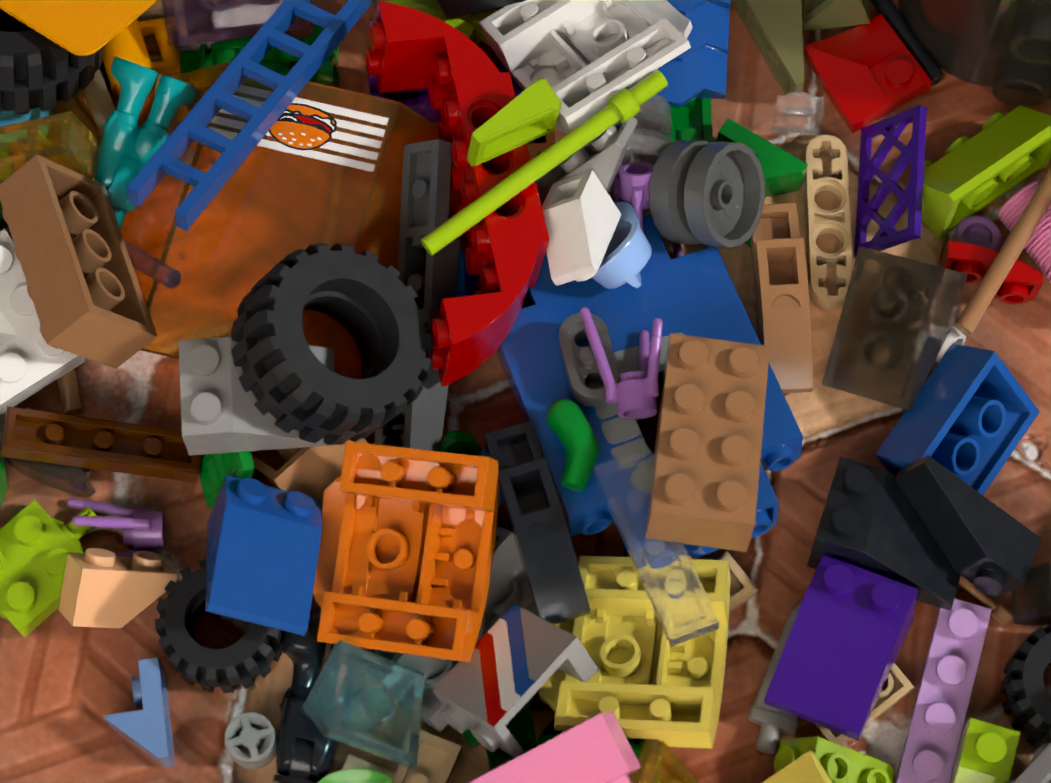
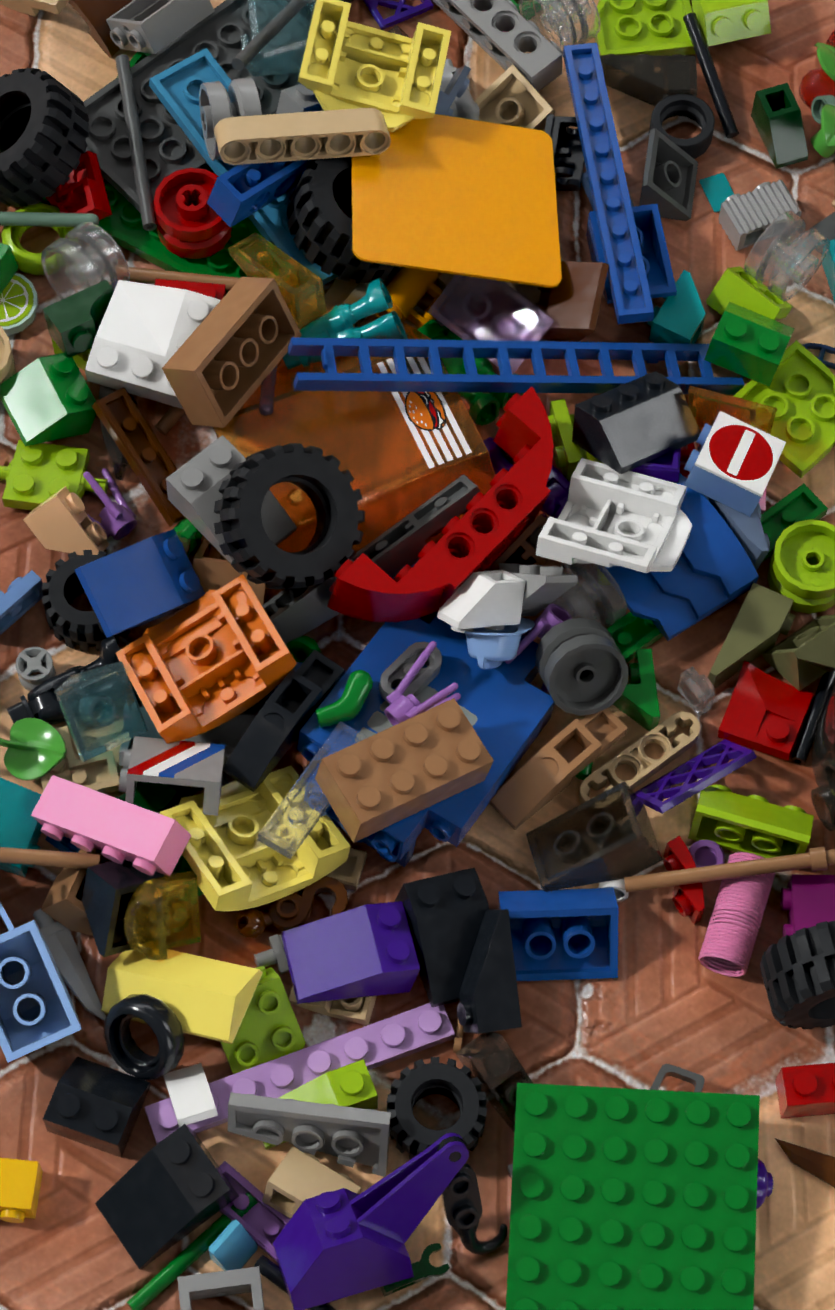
camera: 50 degrees right, 5 degrees down
lime bar [420,70,668,256] -> none
lime slope [467,77,562,167] -> none
none -> reddish brown piece [236,876,348,938]

